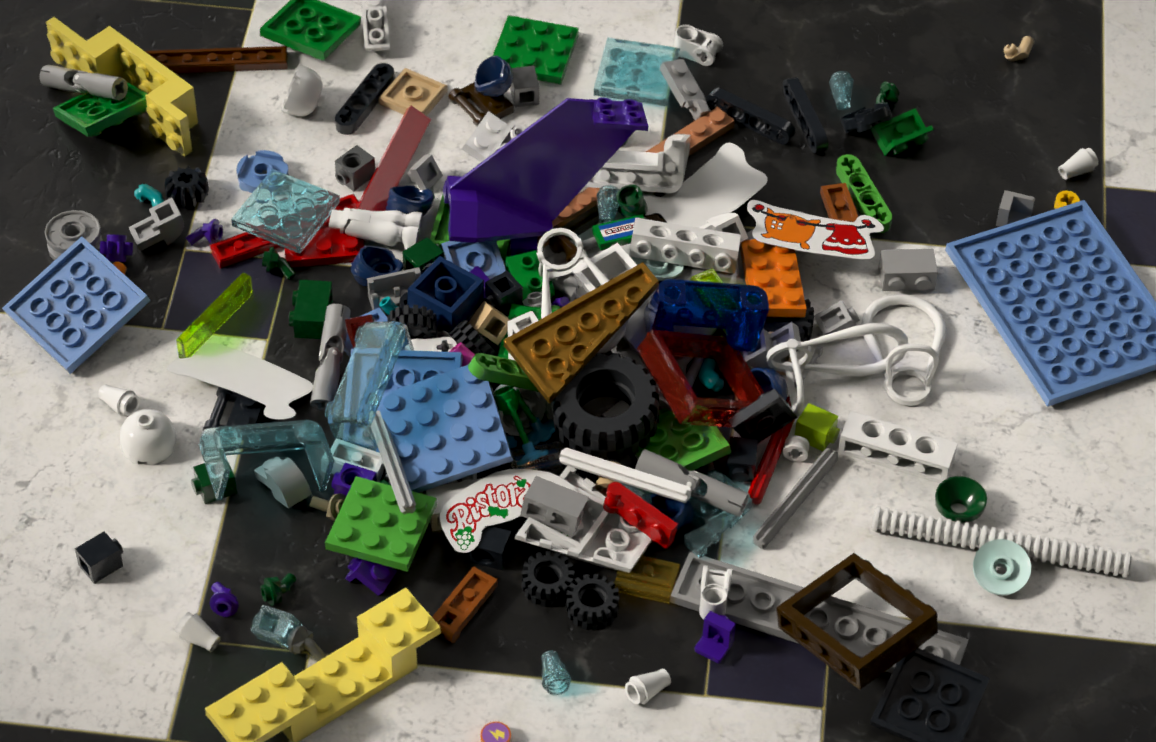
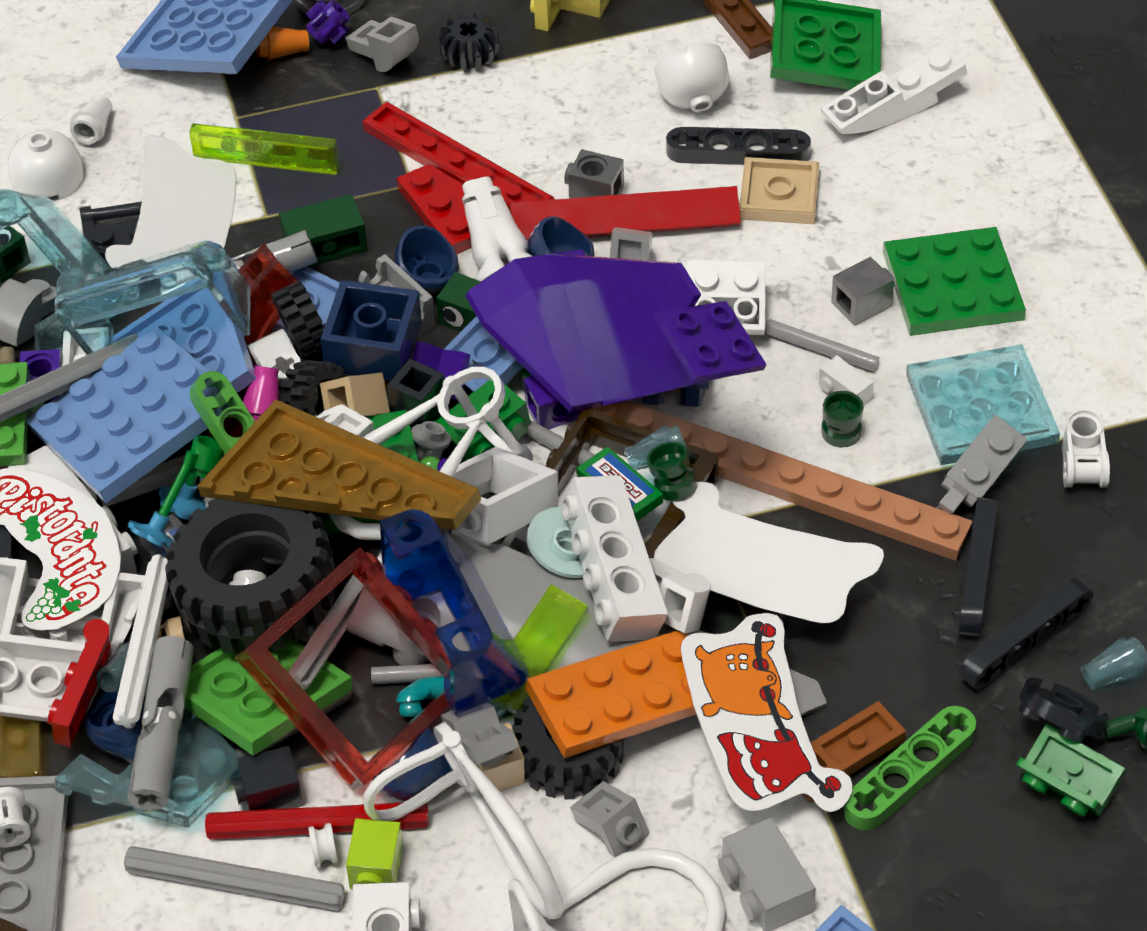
camera: 70 degrees right, 0 degrees up
teal arm [134,184,164,207] -> none
dark purple plate [185,219,223,246] -> none
clear light blue plate [231,169,340,253] -> none
medium blue plate [236,150,289,197] -> none
dark green plate [262,247,296,280] -> none
dark brown plate [448,82,514,126] -> none
dark blue hair [475,56,514,97] -> none
light grey hinge [520,476,589,536] -> none
white windscreen [585,134,691,193] -> none
black plate [728,389,798,444] -> none
light grey hinge [794,346,823,388] -> none

